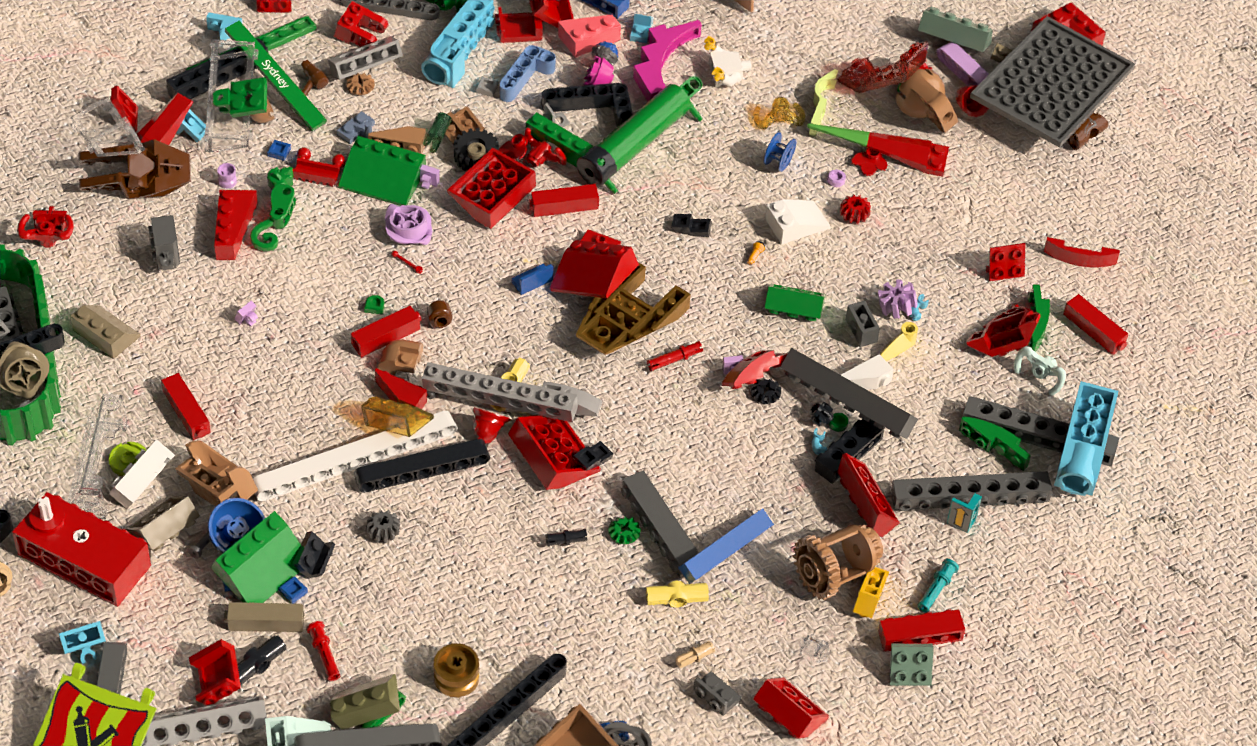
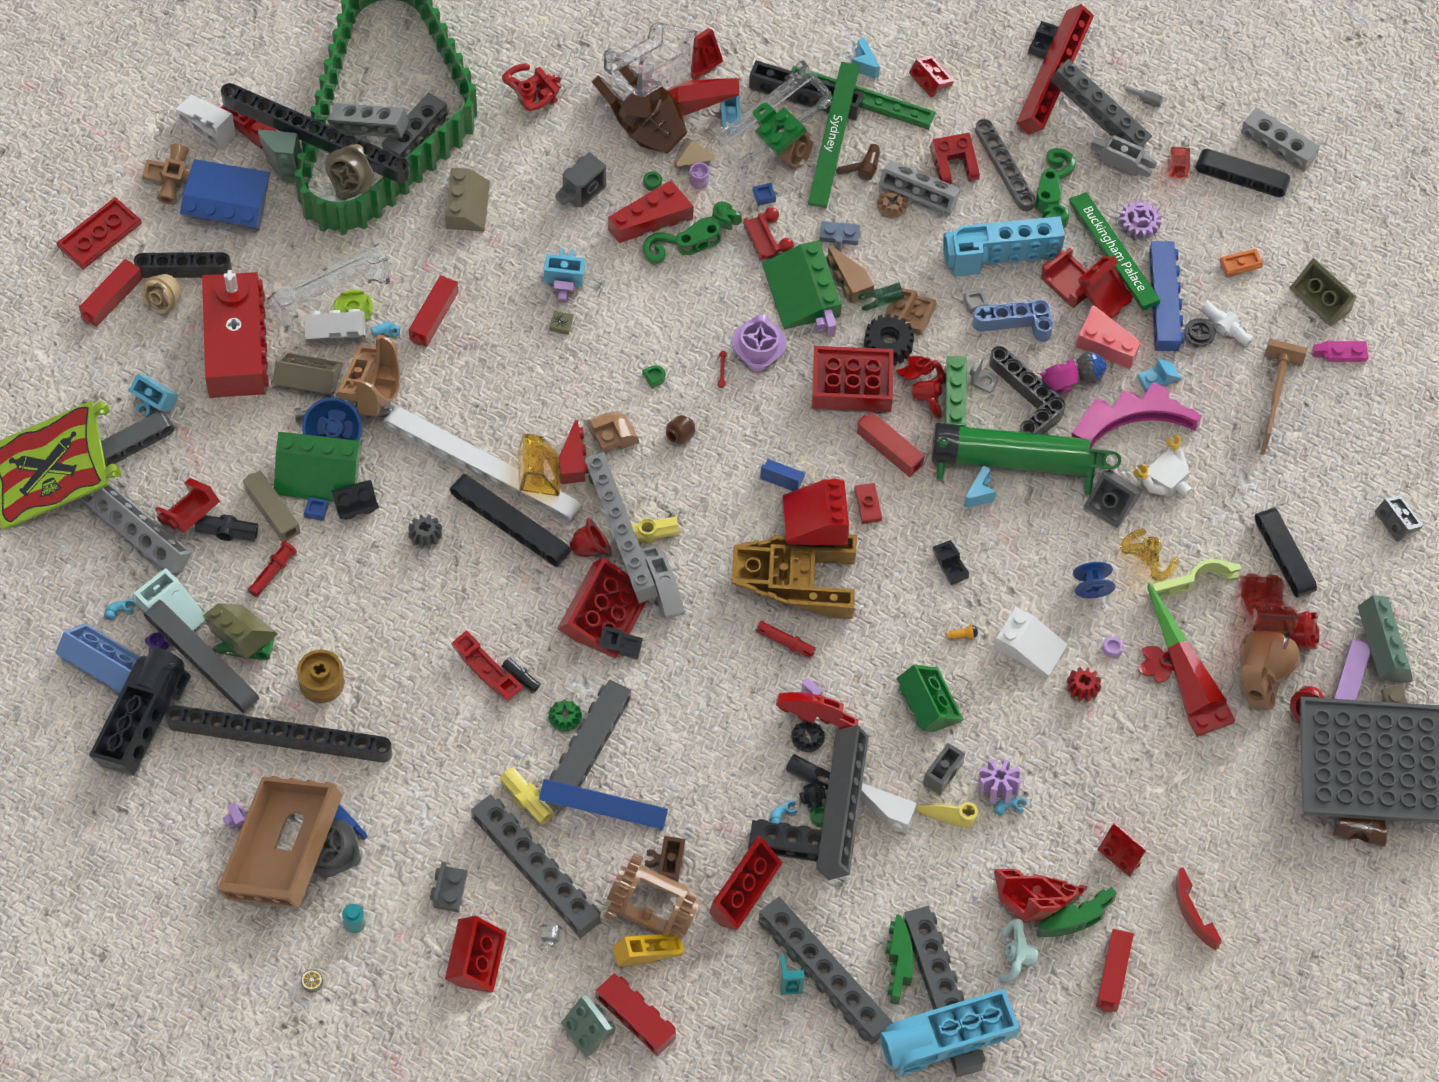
camera: 55 degrees right, 10 degrees up
red brick [351,306,421,358] -> none
dark tan tile [467,142,485,160] -> none
tan axle [675,641,715,668] -> none
teal pin [917,558,959,613] -> none
none -> medium azure arm [371,322,400,337]
none -> red slope [451,630,523,701]
none -> dark grey brick [471,794,601,939]
none -> medium azure brick [544,248,585,287]
none -> olive tile [549,311,573,335]
none -> green tile [643,171,662,191]
none -> reddish brown brick [645,836,686,882]
none -> tan slope [674,137,715,166]
none -> black piece [786,754,831,790]
none -> medium azure slope [964,466,996,508]
none -> dark grey slope [1083,469,1143,528]
none -> black beam [1255,507,1317,598]

